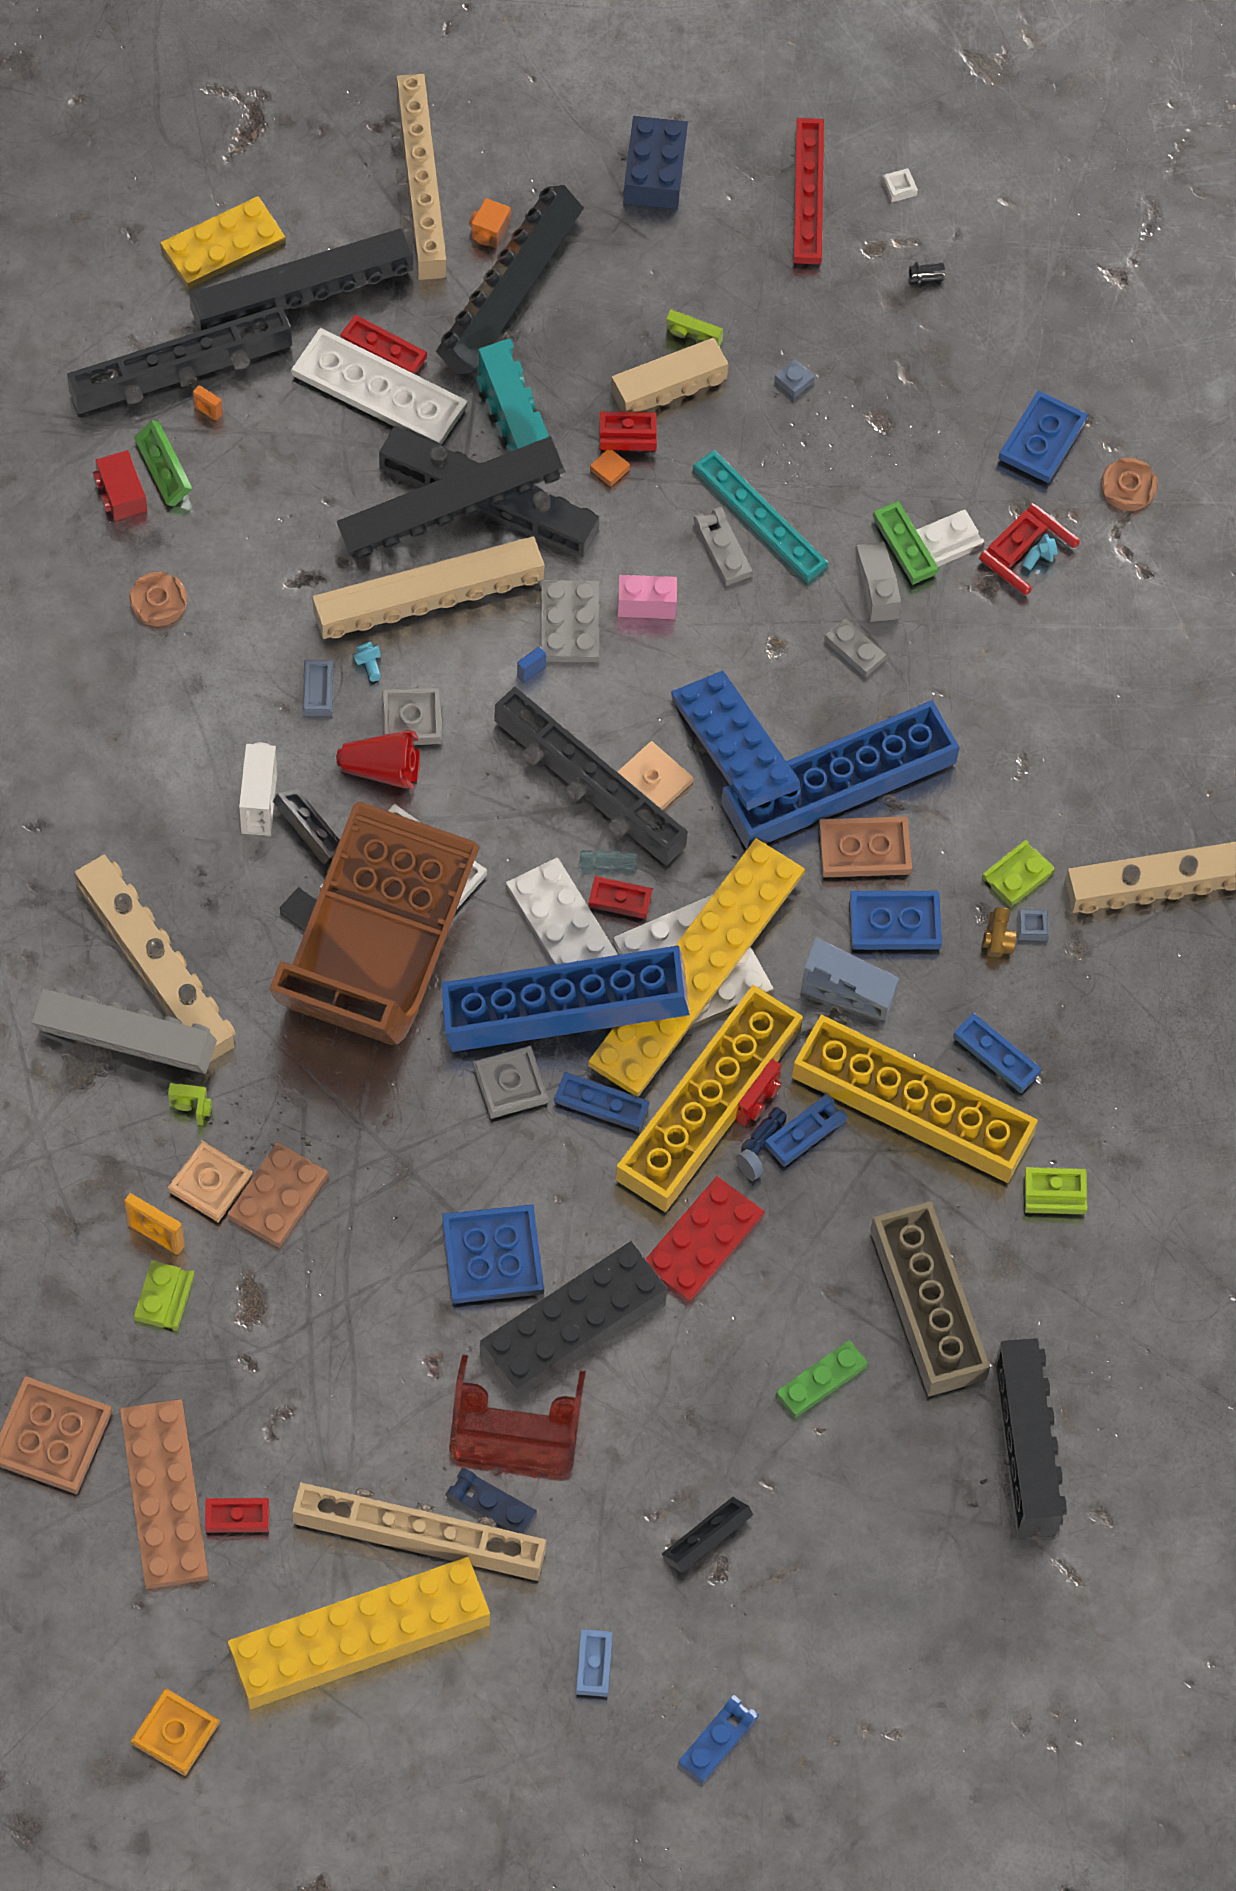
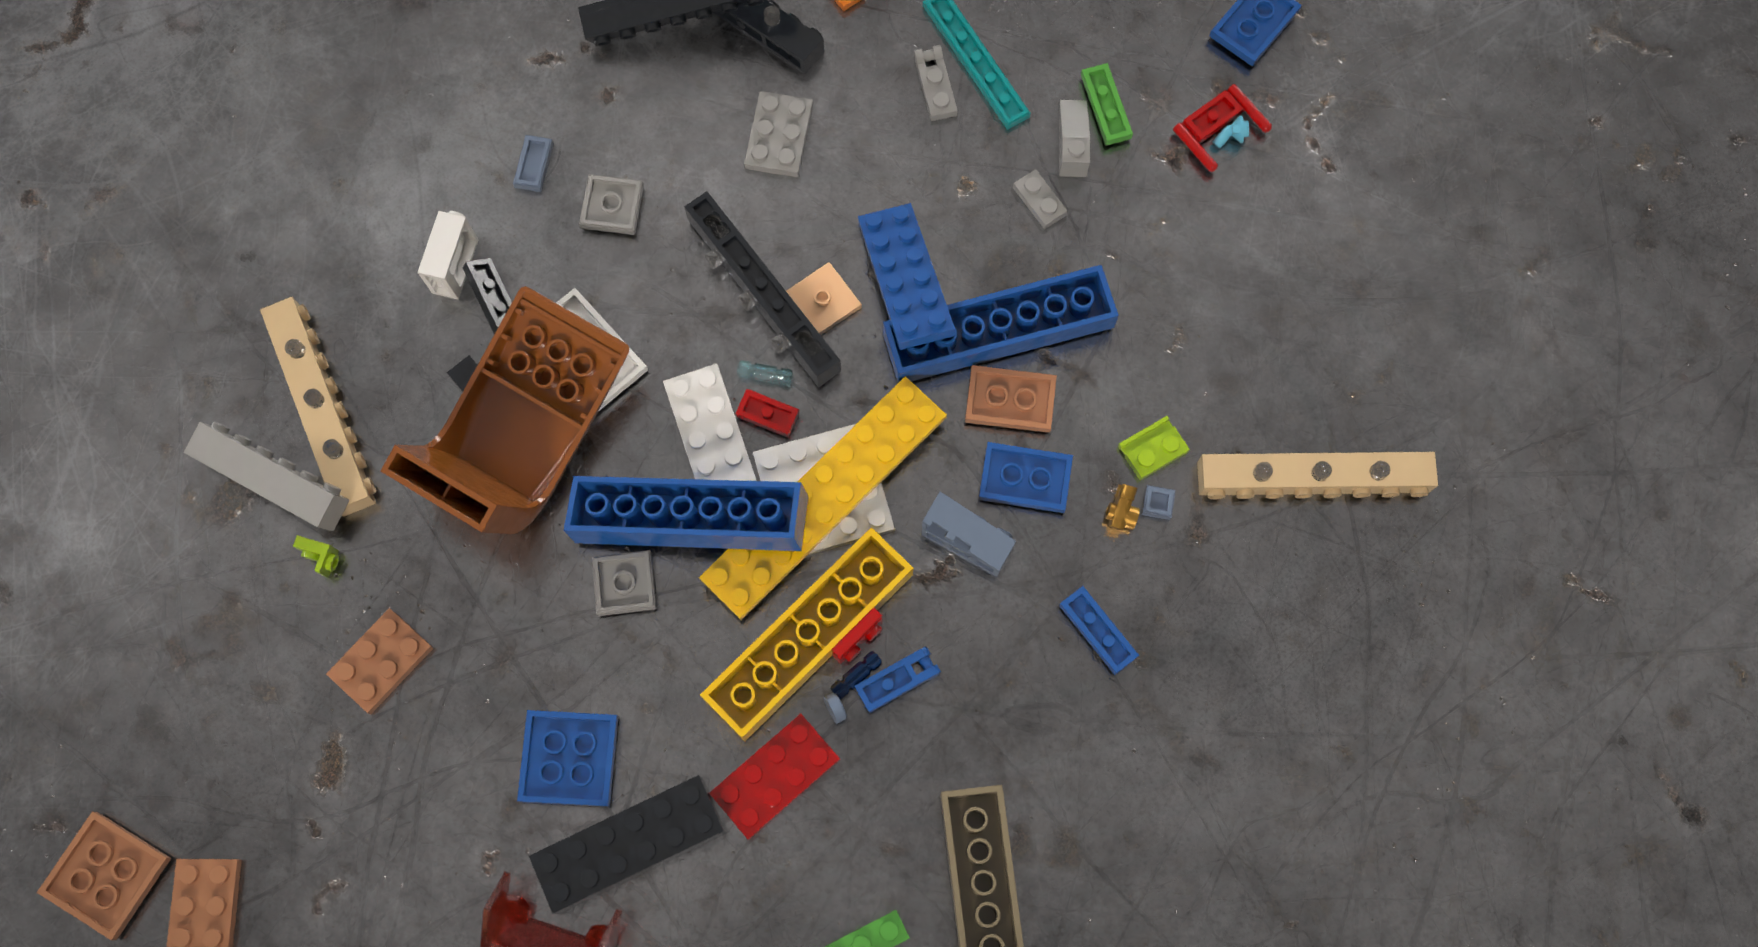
camera: 15 degrees right, 10 degrees up
light orange plate [124,1193,185,1255] -> none
nougat tile [129,571,187,627] -> none
lime plate [134,1260,195,1331] -> none
light nougat plate [167,1140,253,1222] -> none
tan piece [312,536,545,639] -> none
red cone [336,730,420,789] -> none
medium azure plate [352,641,381,682] -> none
blue tile [517,647,546,683] -> none
blue plate [554,1072,650,1132] -> none
bright pink brick [618,575,677,619] -> none
yellow brick [792,1014,1038,1183] -> none
white plate [916,509,985,567] -> none
lime plate [1024,1167,1087,1214] -> none
nougat tile [1101,457,1158,511] -> none

